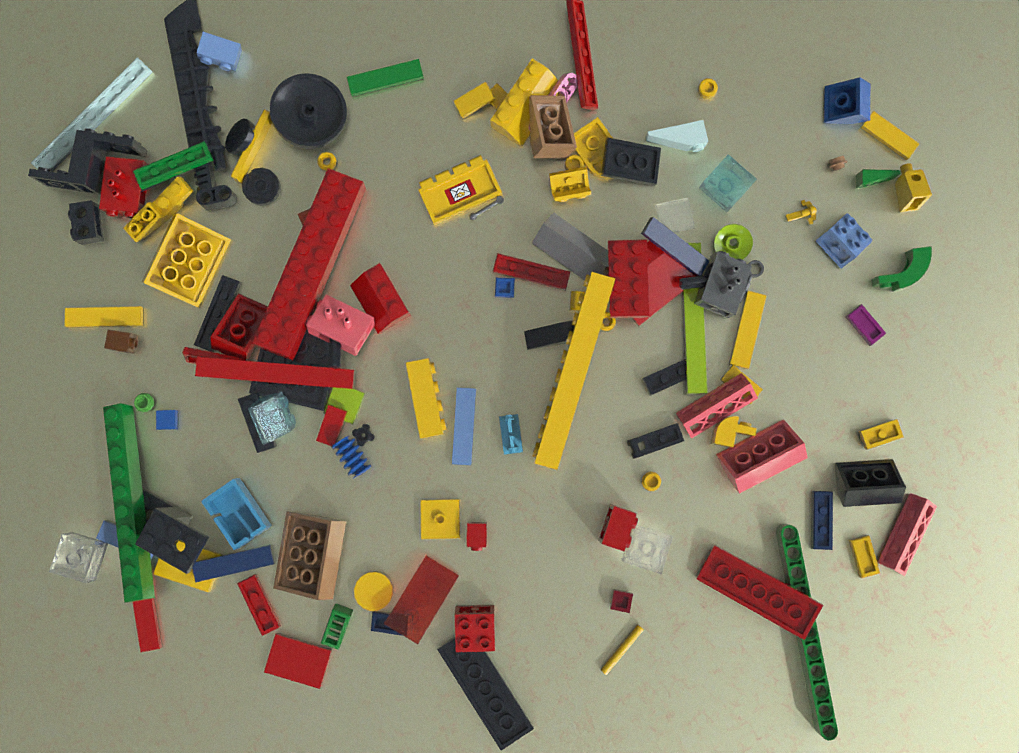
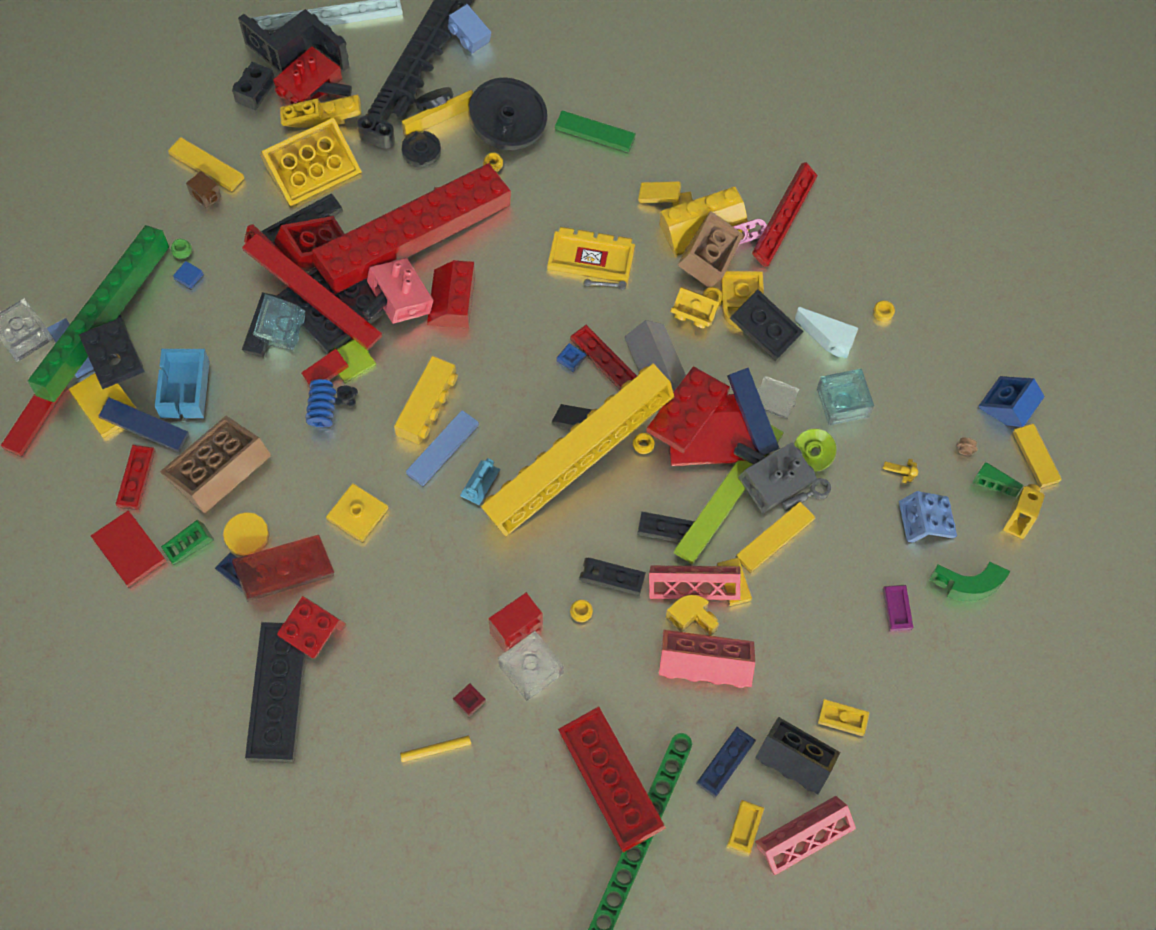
camera: 30 degrees right, 20 degrees down
green tile [133,141,213,190] -> none
red brick [467,522,487,551] -> none

